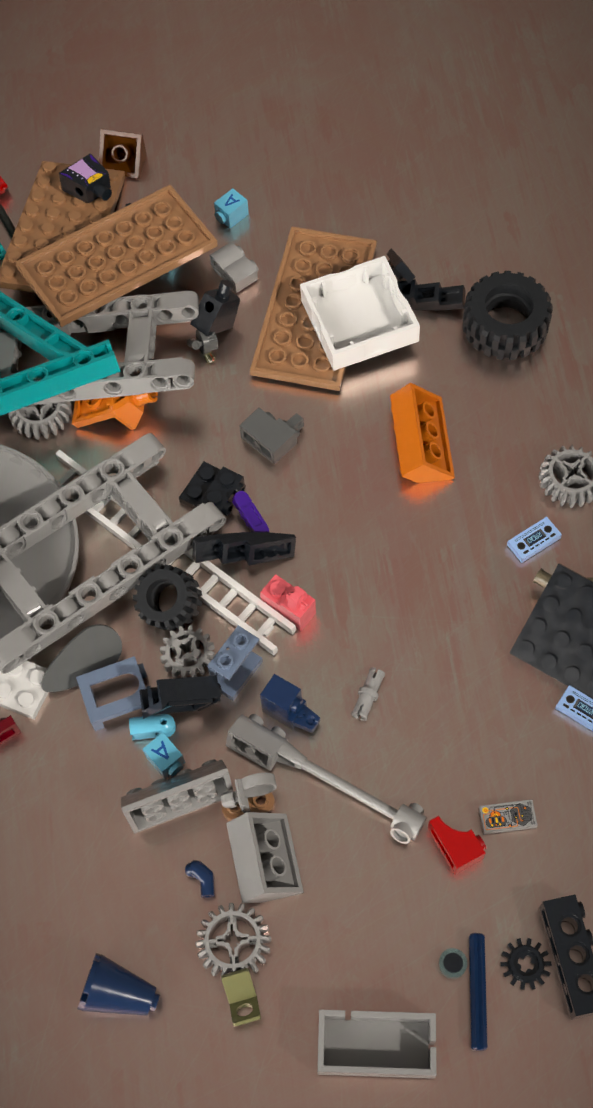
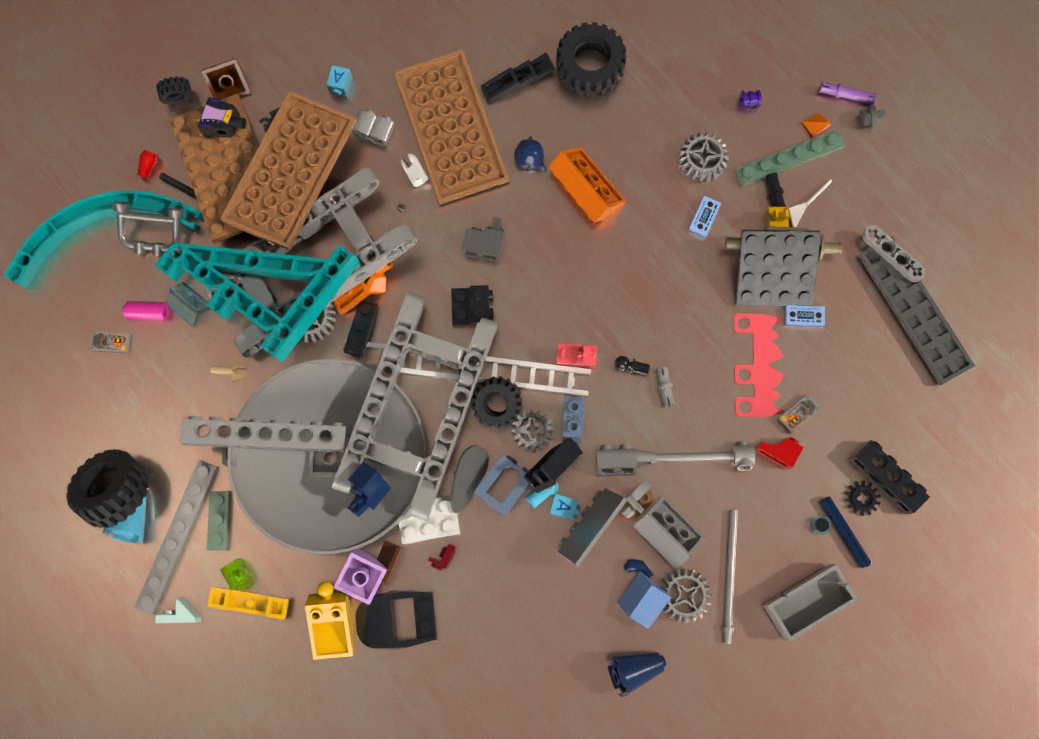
camera: 30 degrees left, 15 degrees up
dark grey piece [187,330,218,355] -> none
black torso [190,280,240,336] -> none
black slope [192,532,296,566] -> none
olive bracket [221,968,261,1026] -> none
dark purple piece [232,491,269,532] -> none
dark blue hinge [260,674,320,733] -> none
white tile [300,256,420,371] -> none
black plate [387,248,415,283] -> none
none -> black tyre [156,76,192,105]
none -> black plate [343,301,379,357]
none -> white piece [401,153,428,187]
none -> dark blue hair [514,136,547,172]
none -> black axle [615,356,650,375]
none -> medium blue slope [618,571,672,629]
none -> light grey bar [722,510,738,644]
none -> coral piece [734,314,784,417]

